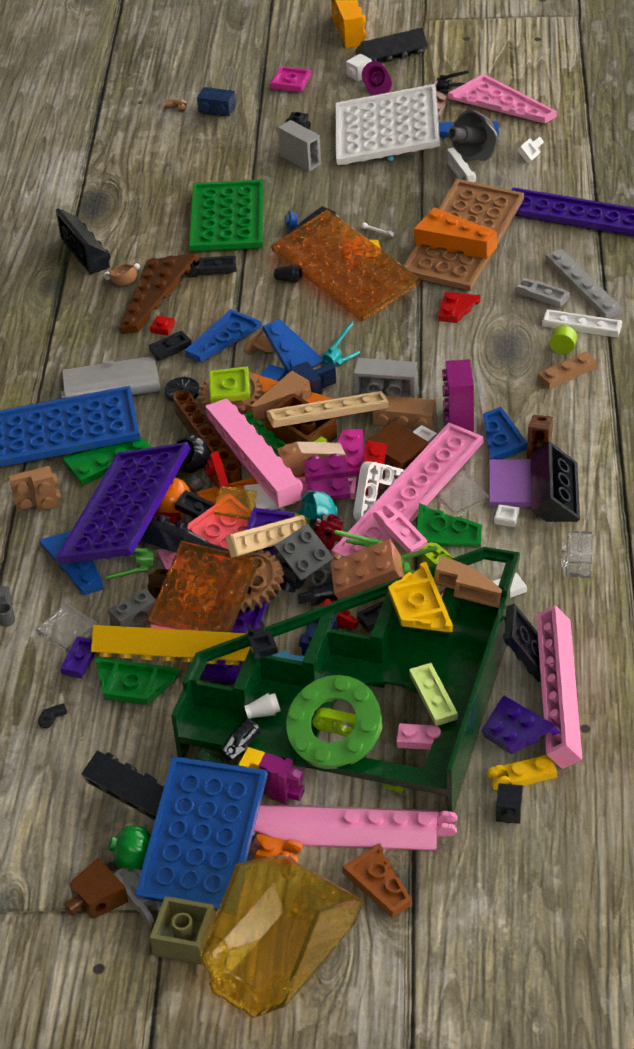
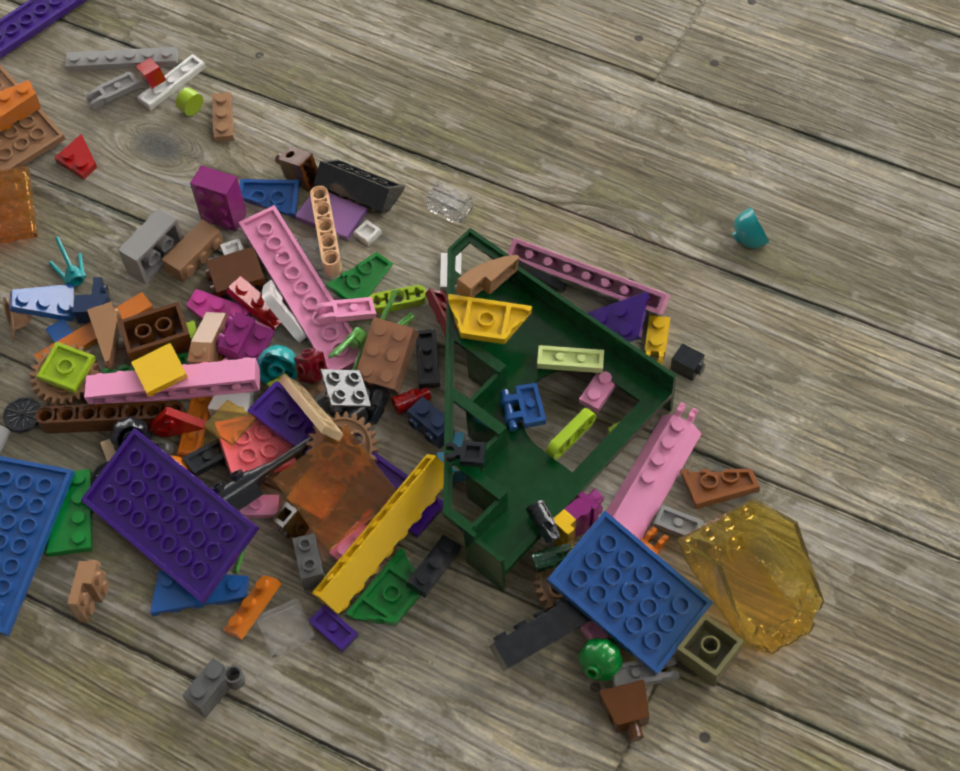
camera: 65 degrees left, 15 degrees up
black arm [38,703,67,728] -> none
white cone [244,693,281,719] -> none
tan tile [267,391,389,428] -> none
bright green plate [286,675,382,769] -> none
none -> yellow tile [131,343,188,397]
none -> red piece [136,58,166,89]
none -> orange plate [223,575,282,640]
none -> light nougat beam [310,186,342,277]
none -> black plate [406,534,462,598]
none -> blue plate [500,382,546,432]
none -> light grey hinge [653,505,720,549]

